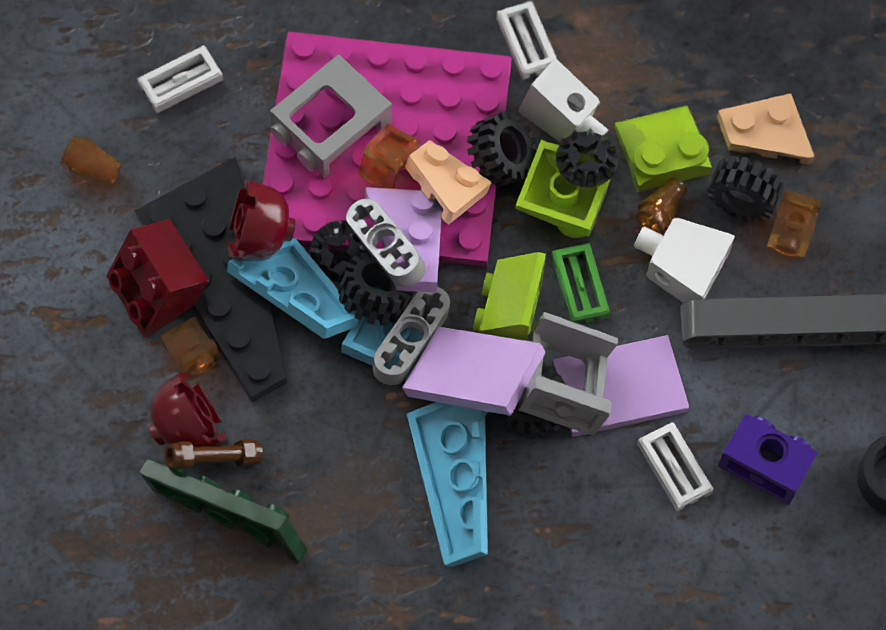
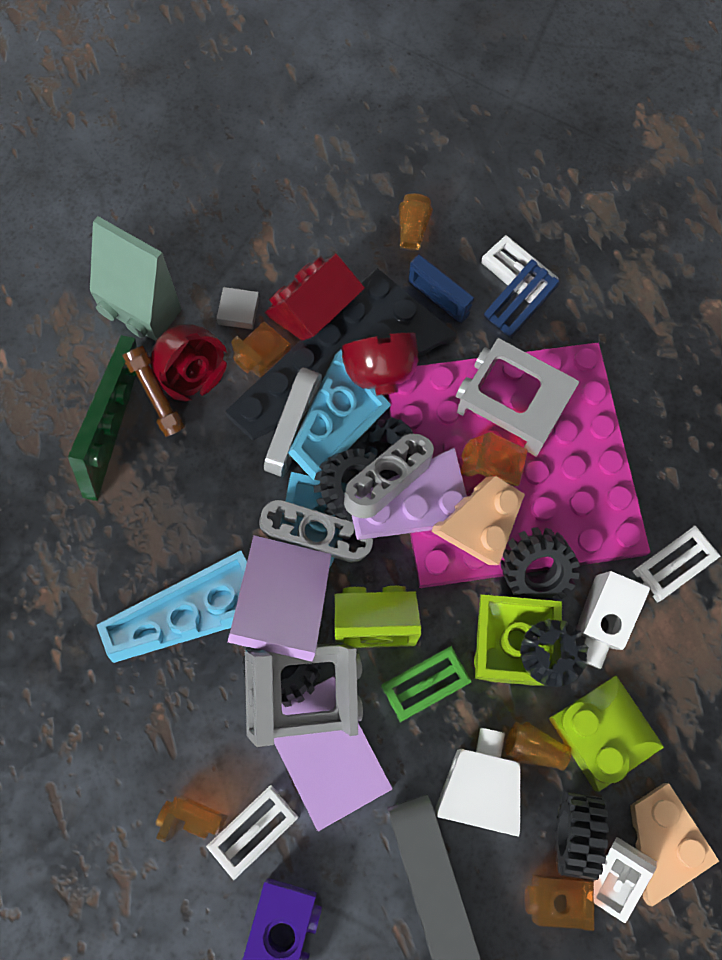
camera: 75 degrees right, 5 degrees up
none -> slope [90,216,182,341]
none -> clear orange bracket [156,795,228,842]
none -> light grey tile [216,287,260,330]
none -> light grey beam [264,367,322,477]
none -> dark blue tile [408,255,474,323]
none -> dark blue tile [484,259,560,339]
none -> white slope [585,837,657,923]

